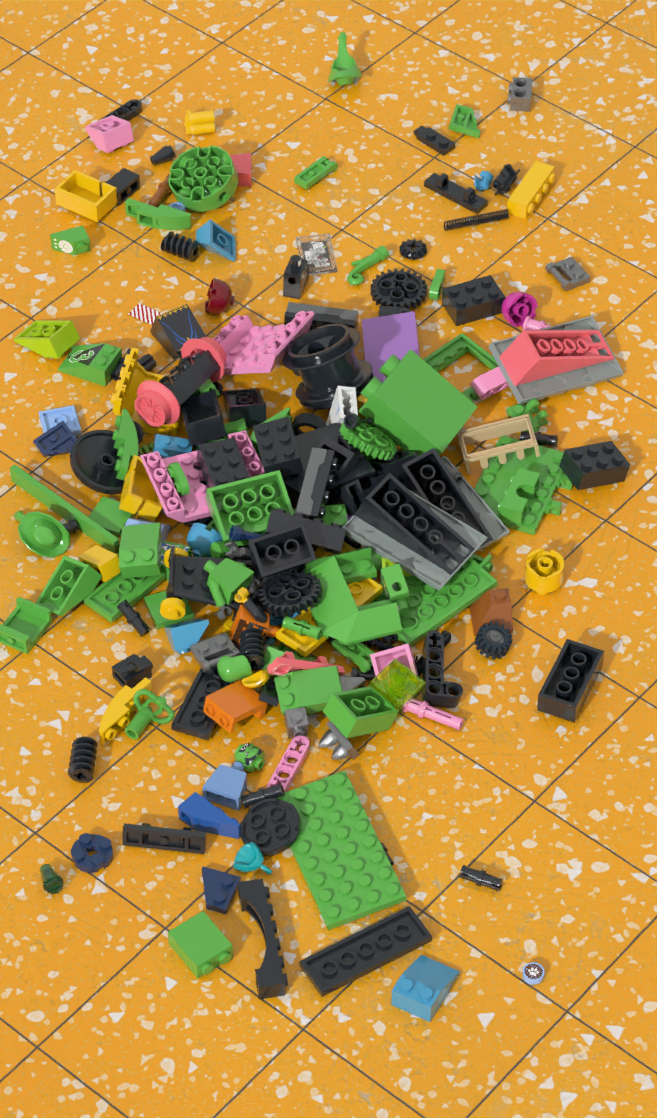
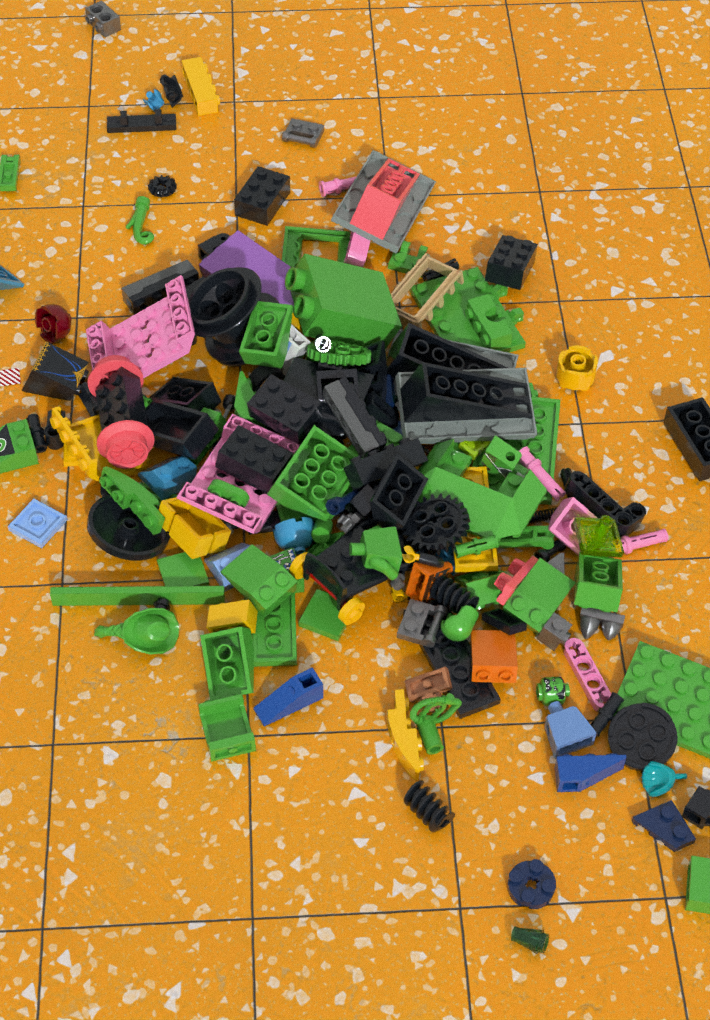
camera: 45 degrees left, 5 degrees up
dark blue wing [33,421,77,457] -> none
black piece [112,654,153,689] -> none
black pin [117,600,151,637] -> none
black hinge [122,823,206,854] -> none
dark azure slope [164,618,209,654] -> none
yellow piece [242,669,274,688] -> none
black torso [283,255,309,299] -> none
clear tile [296,234,337,275] -> none
black gear [370,268,427,309] -> none
black hinge [413,126,455,156] -> none
bright green piece [429,269,446,301] -> none
black piece [444,209,509,231] -> none
bright green wing [448,104,481,138] -> none
dark orange slope [469,588,513,636] -> none
black wheel [474,621,513,660] -> none
dark pink cylinder [502,291,538,327] -> none
none -> bright green slope [239,301,293,368]
none -> blue slope [253,667,323,726]
none -> nougat hinge [405,667,453,714]
none -> bright pink pin [519,446,566,501]

